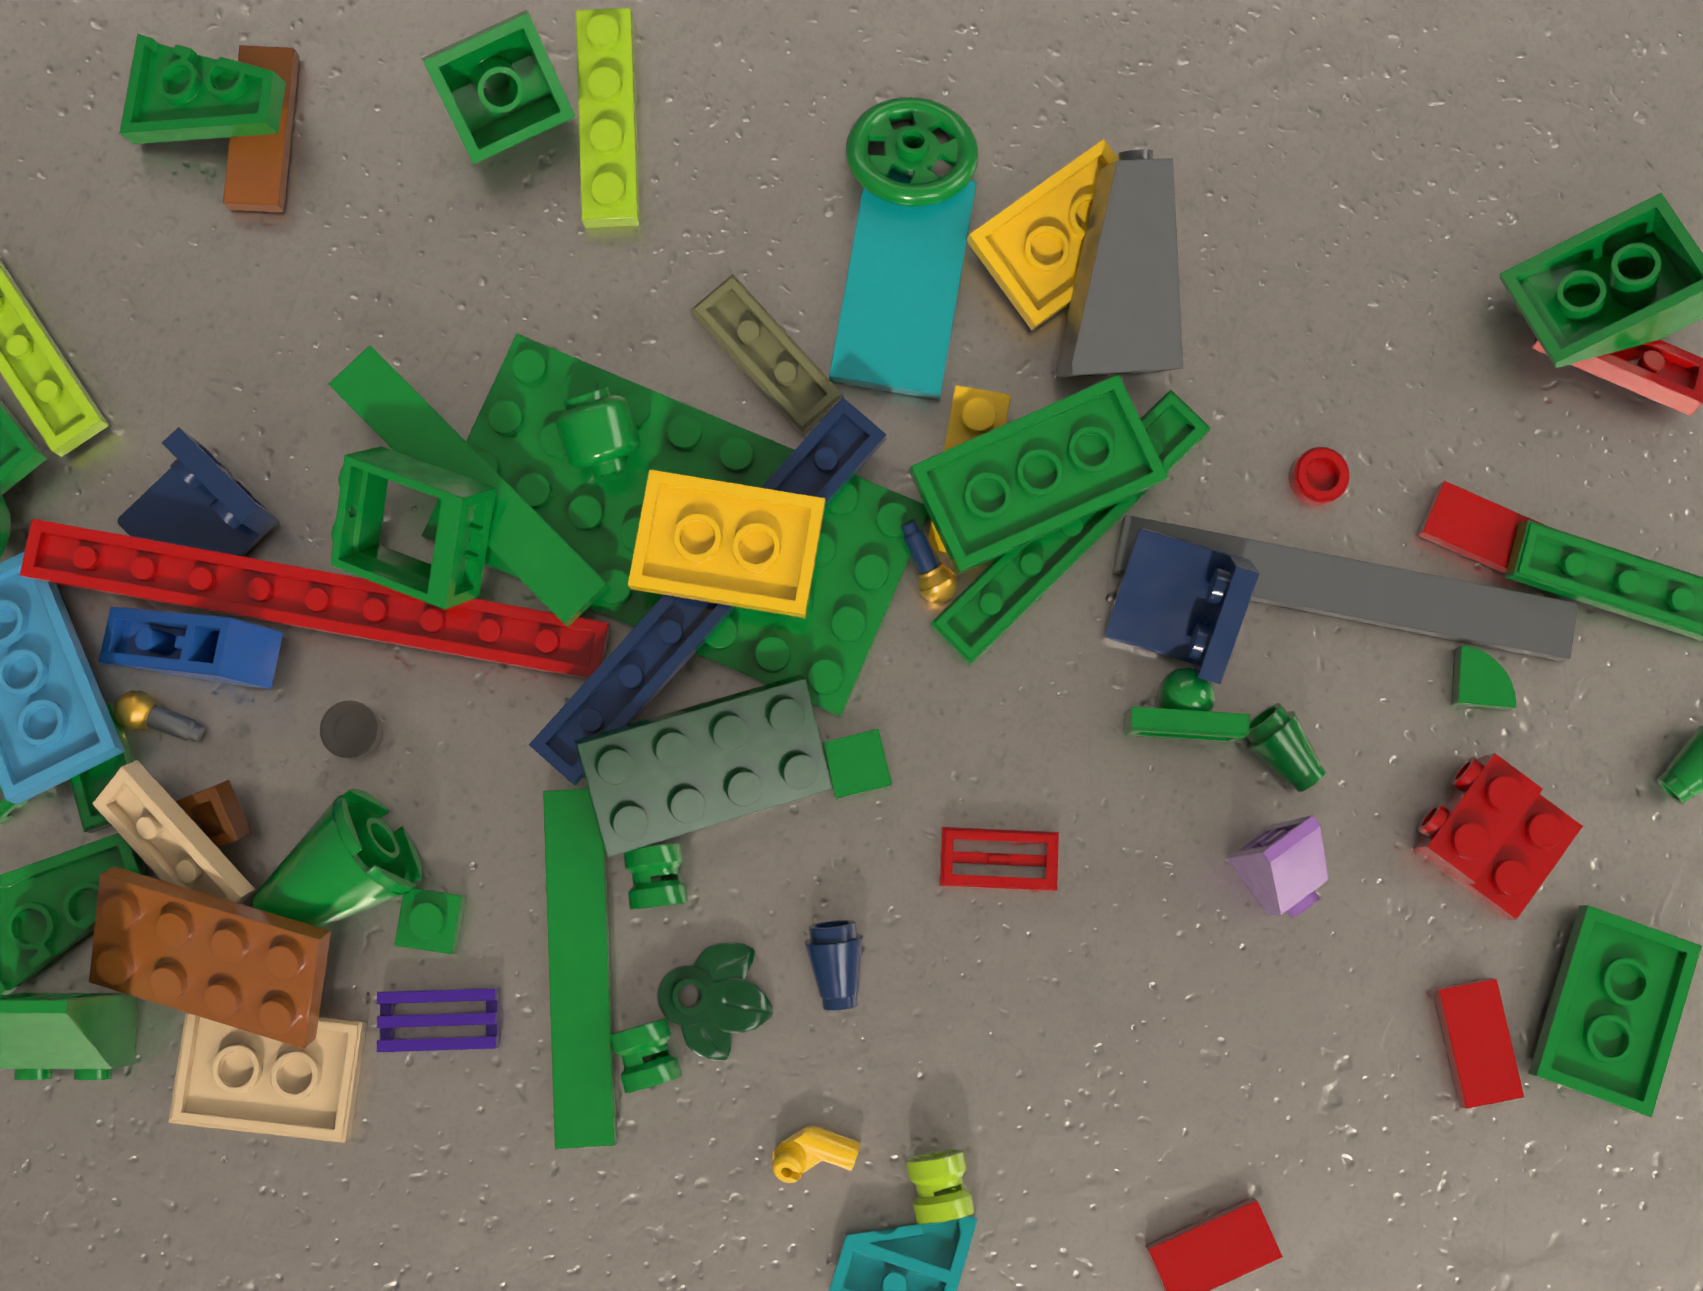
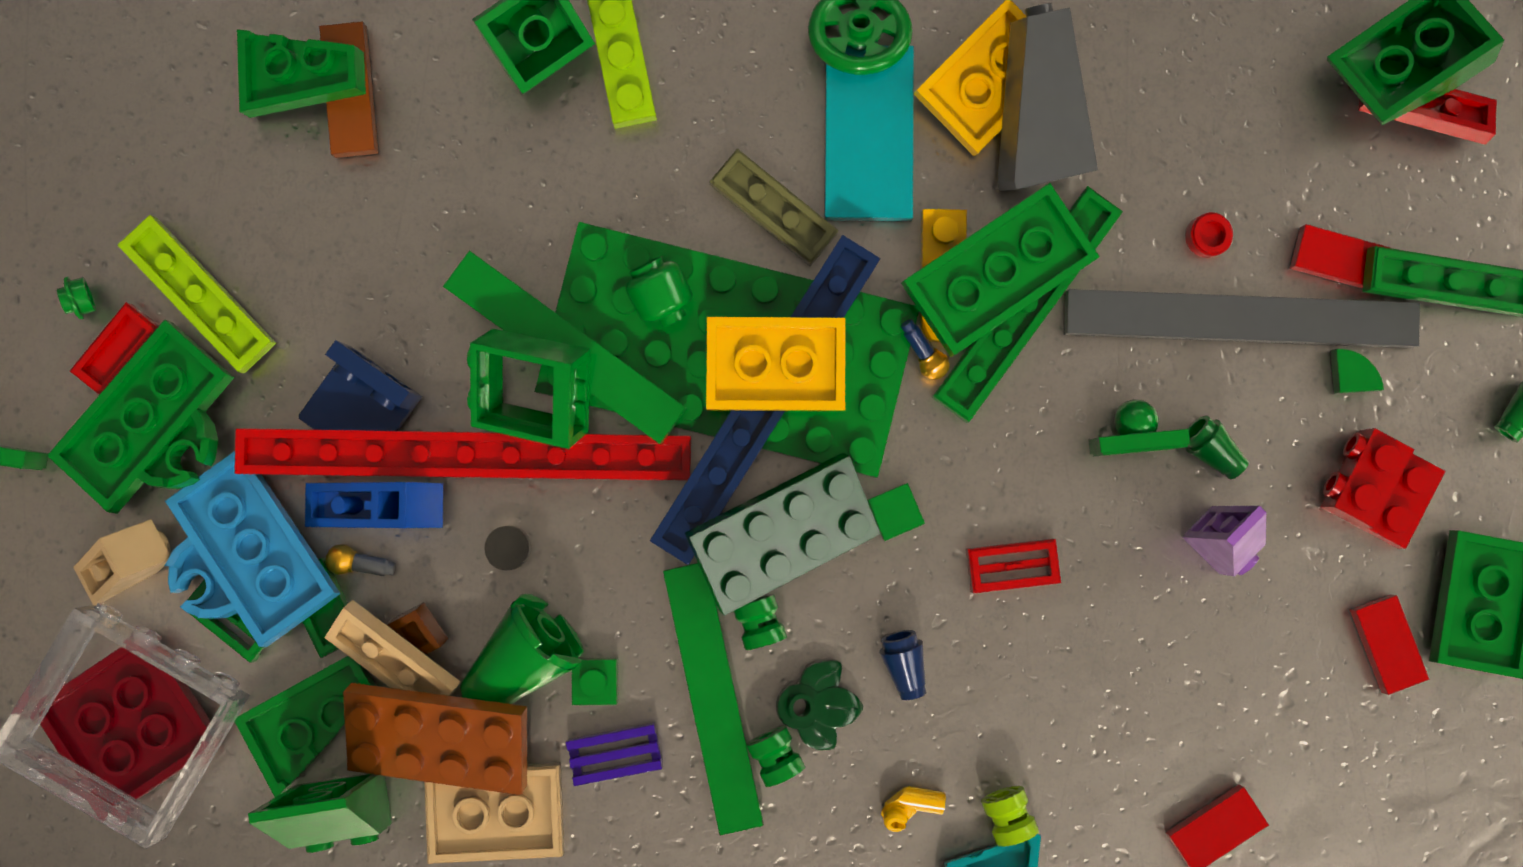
camera: 15 degrees left, 5 degrees up
dark blue bracket [1105,528,1260,684] -> none

